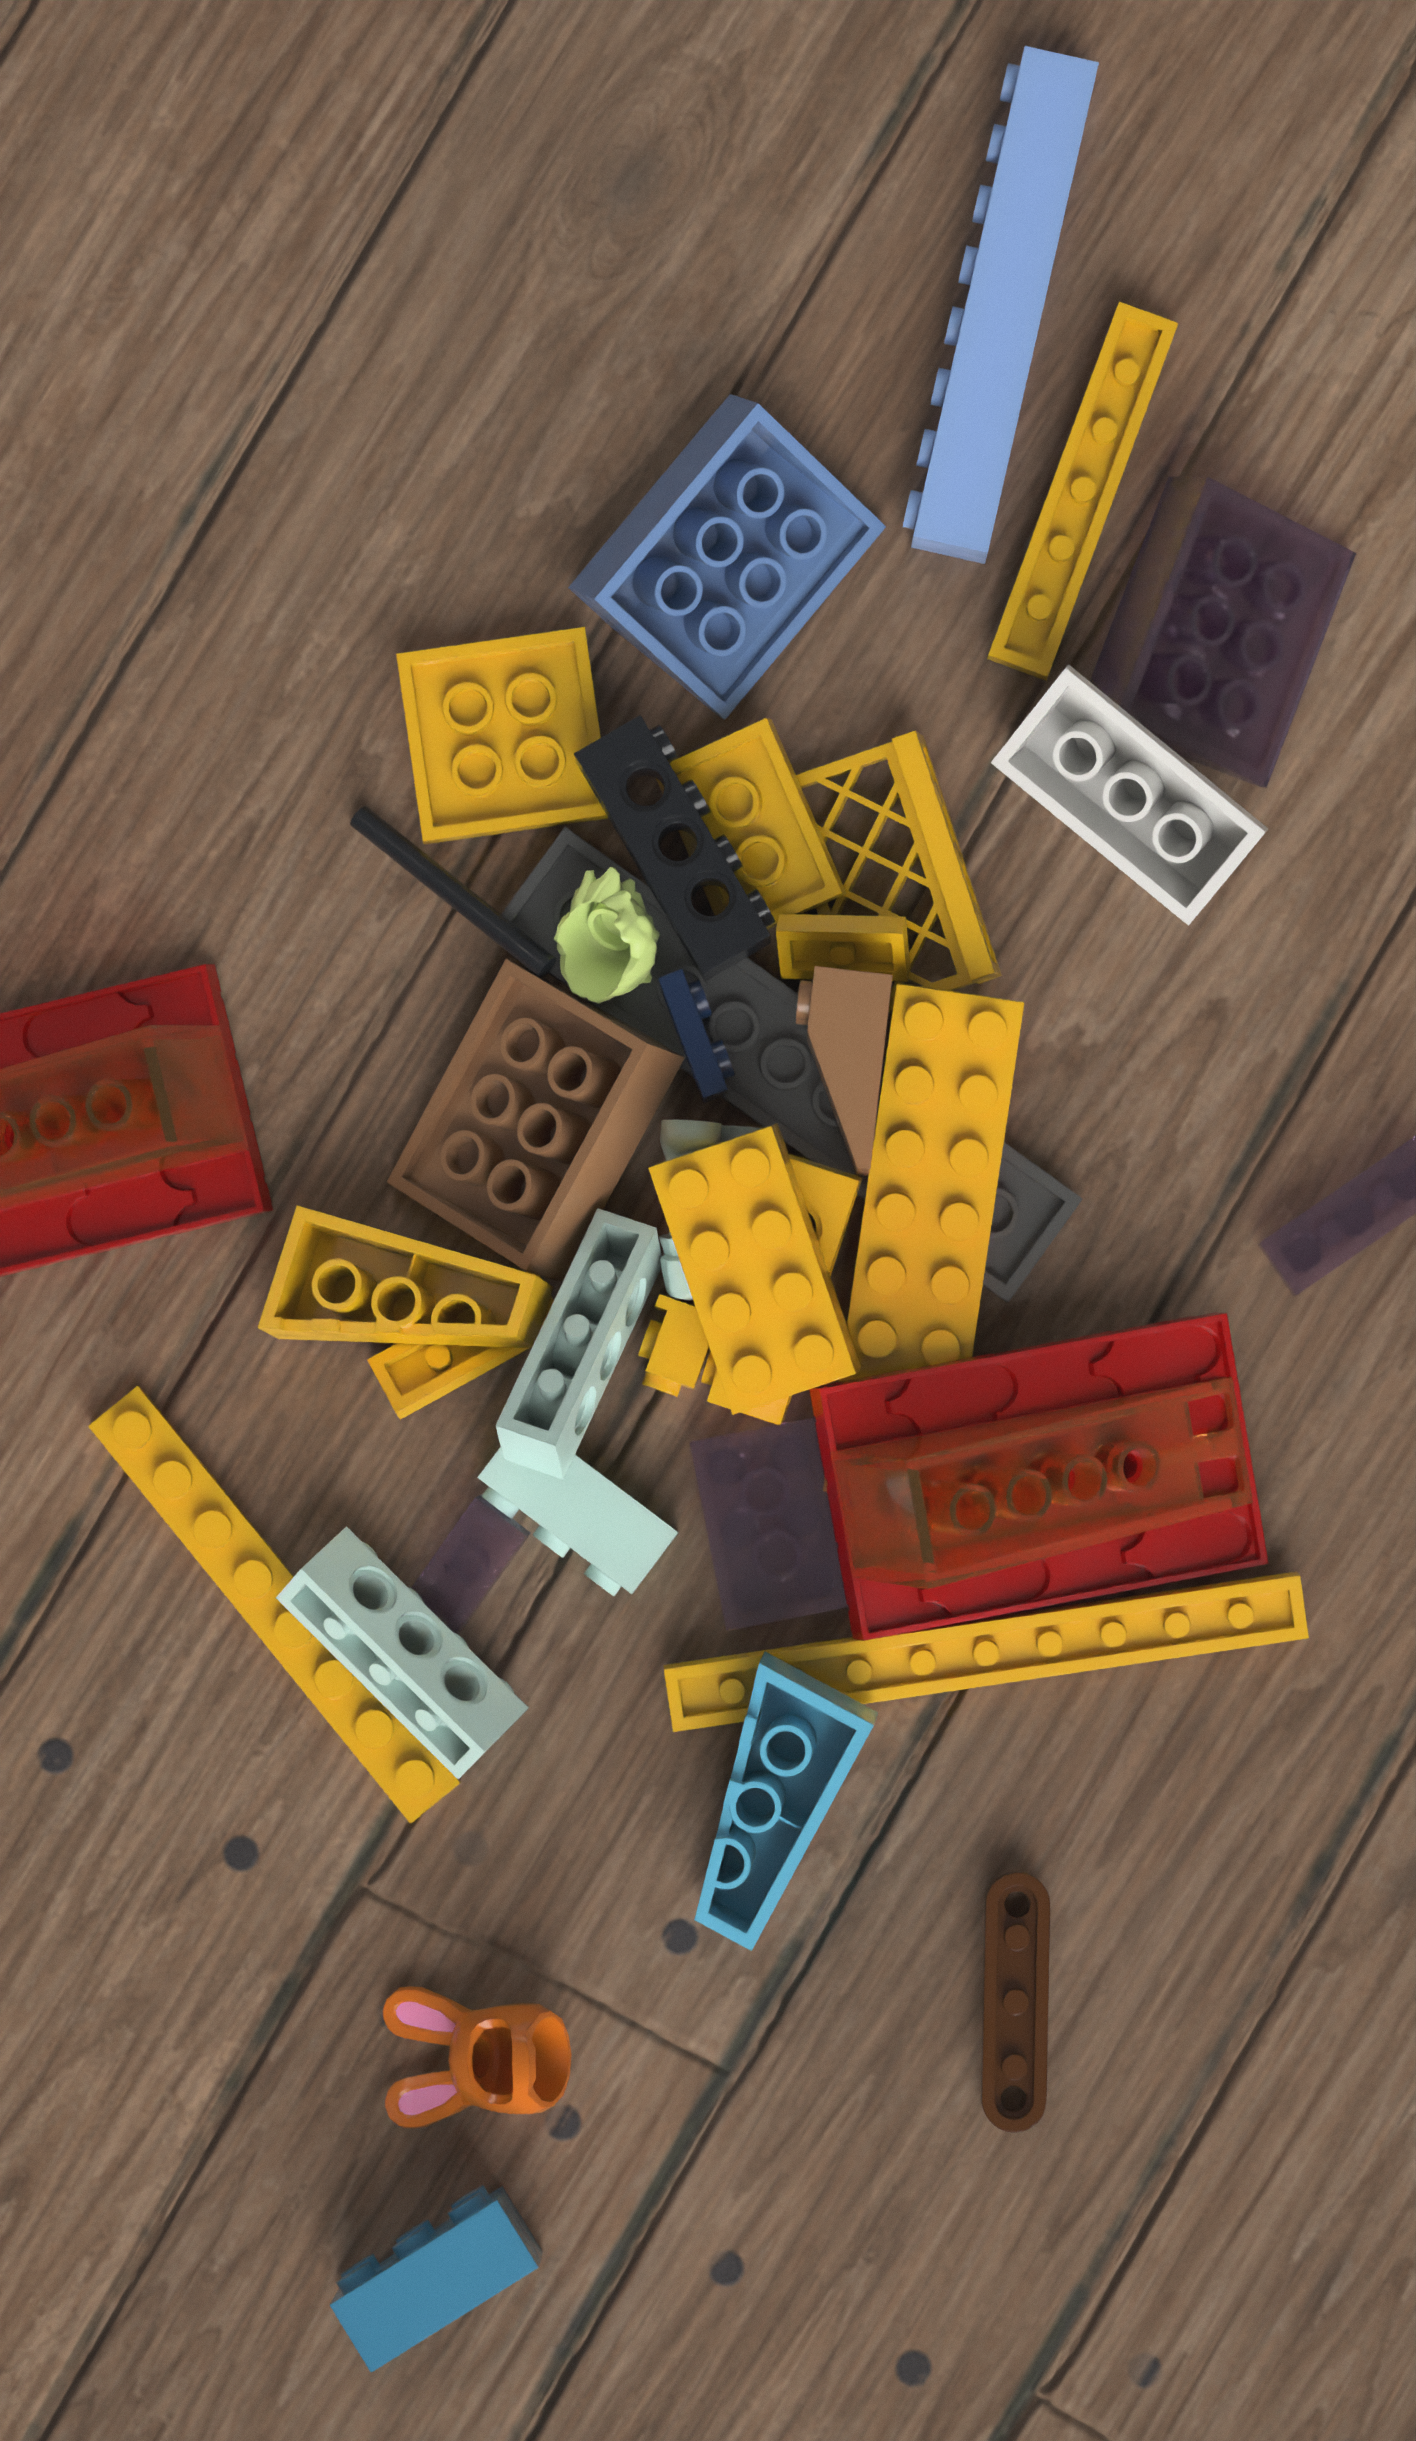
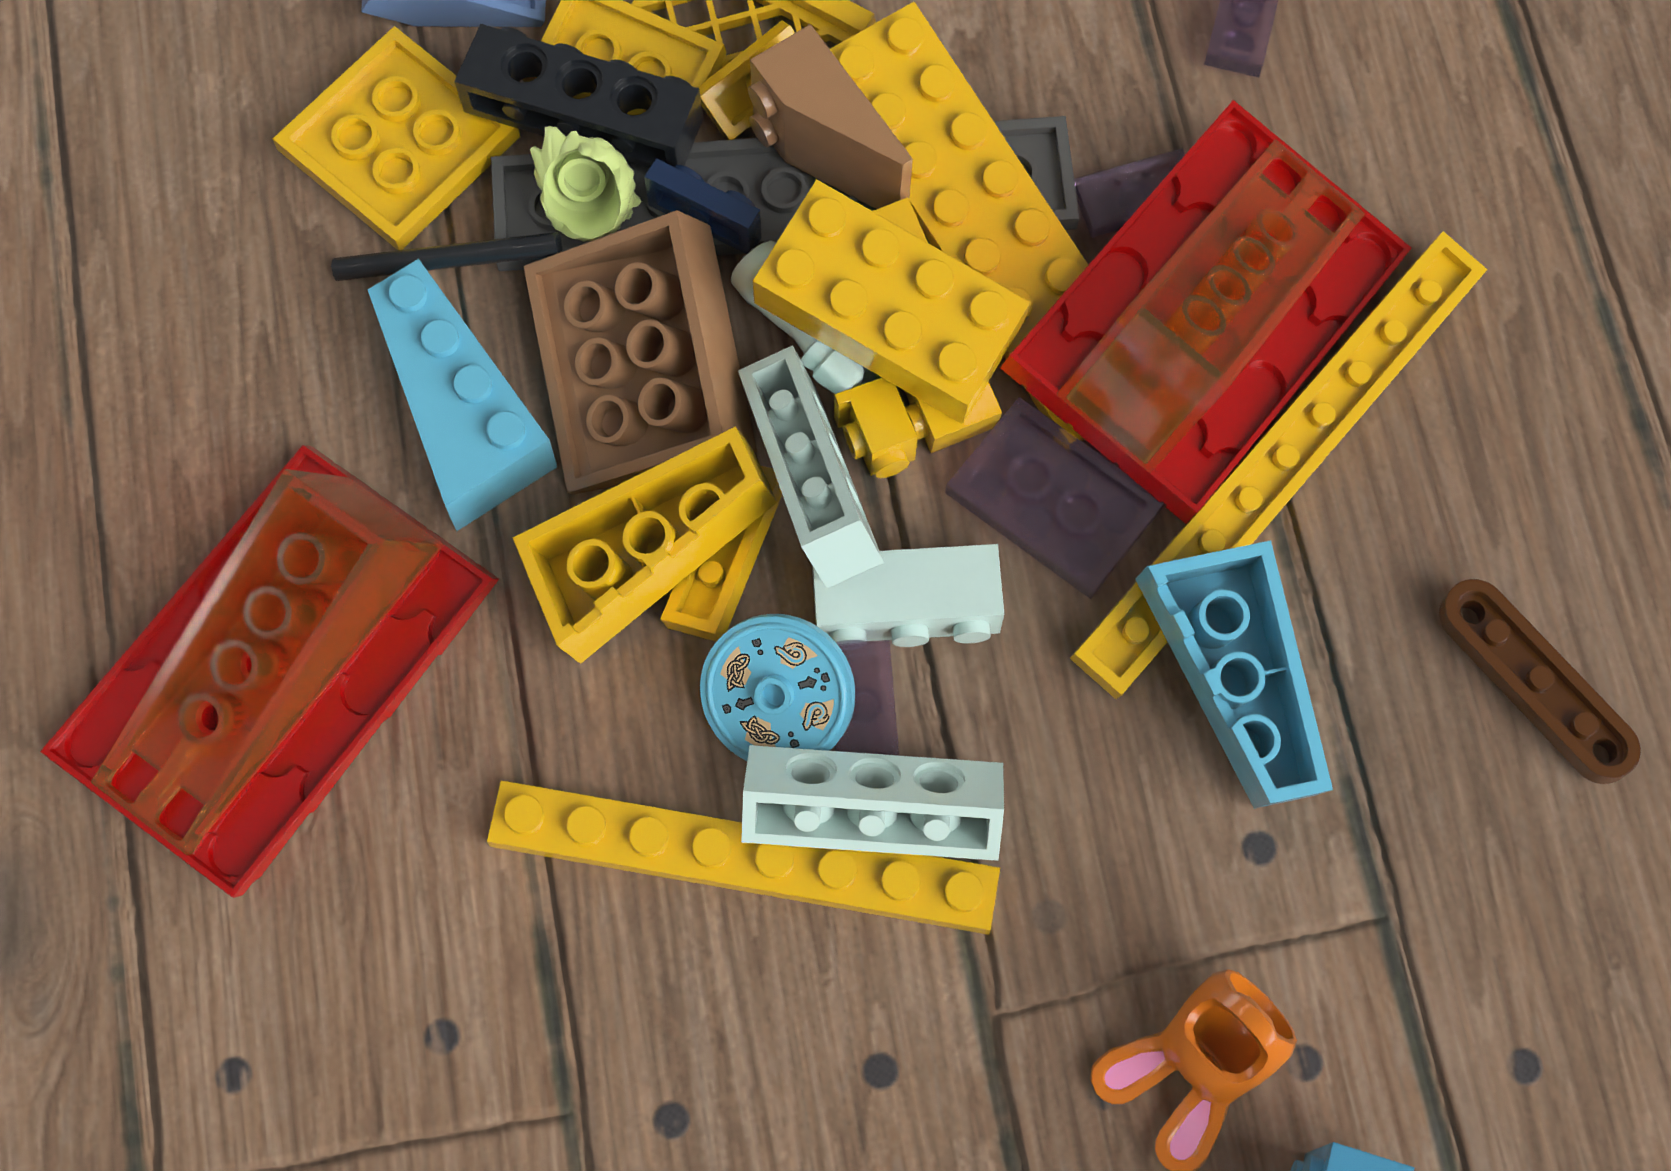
camera: 45 degrees left, 15 degrees down
none -> medium azure wedge [368,259,557,532]
none -> medium azure shield [700,614,855,761]
none -> plate [1074,148,1185,238]

